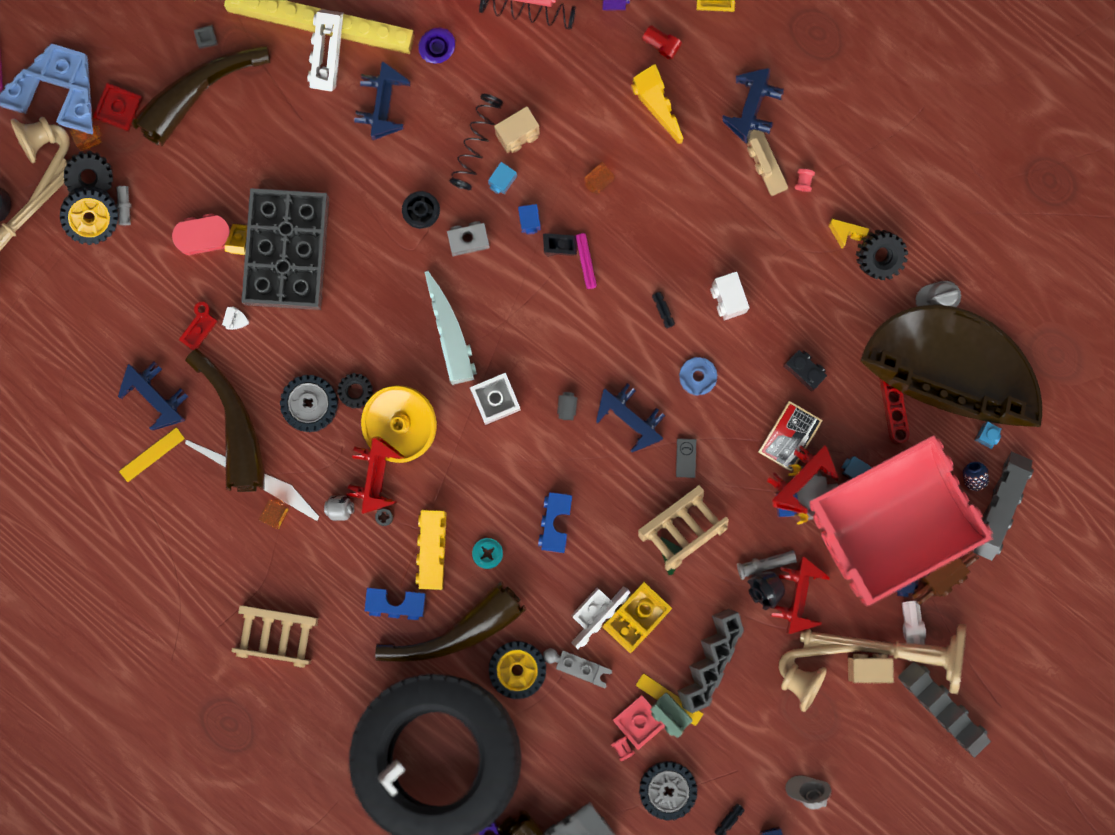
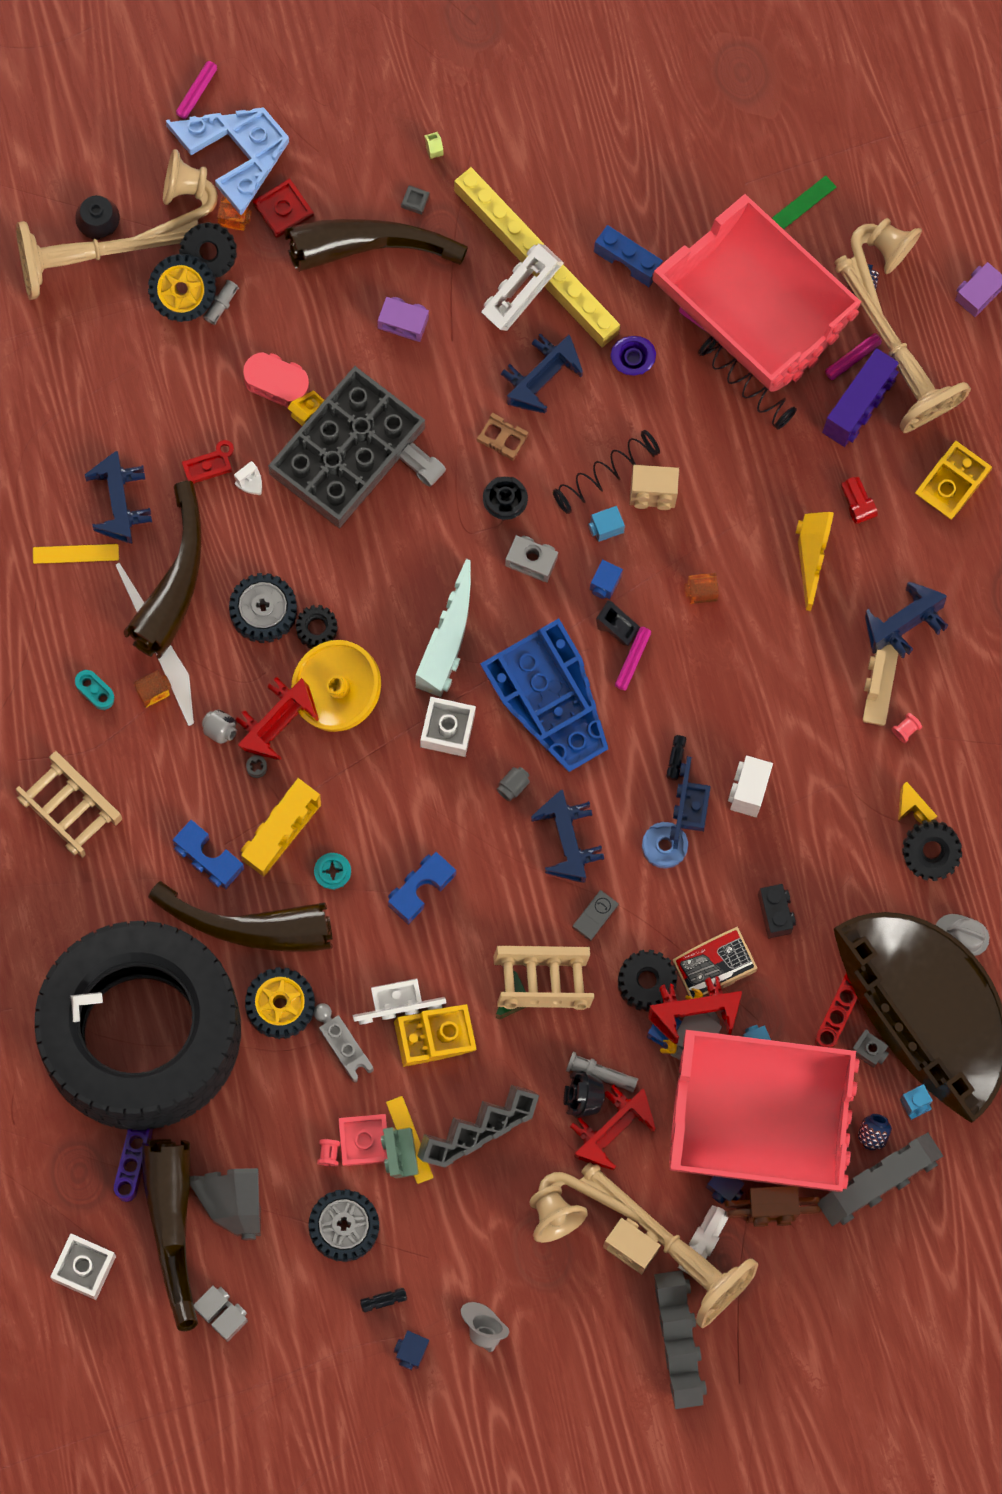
camera: 30 degrees right, 10 degrees down
none -> teal plate [75,670,115,710]
none -> medium lavender brick [378,297,429,342]
none -> light grey piece [399,443,446,487]
none -> medium nougat piece [477,413,529,461]
none -> blue wedge [480,618,608,772]
none -> black tyre [618,950,677,1011]
none -> dark blue bracket [669,756,711,849]
none -> dark grey brick [851,1029,889,1068]

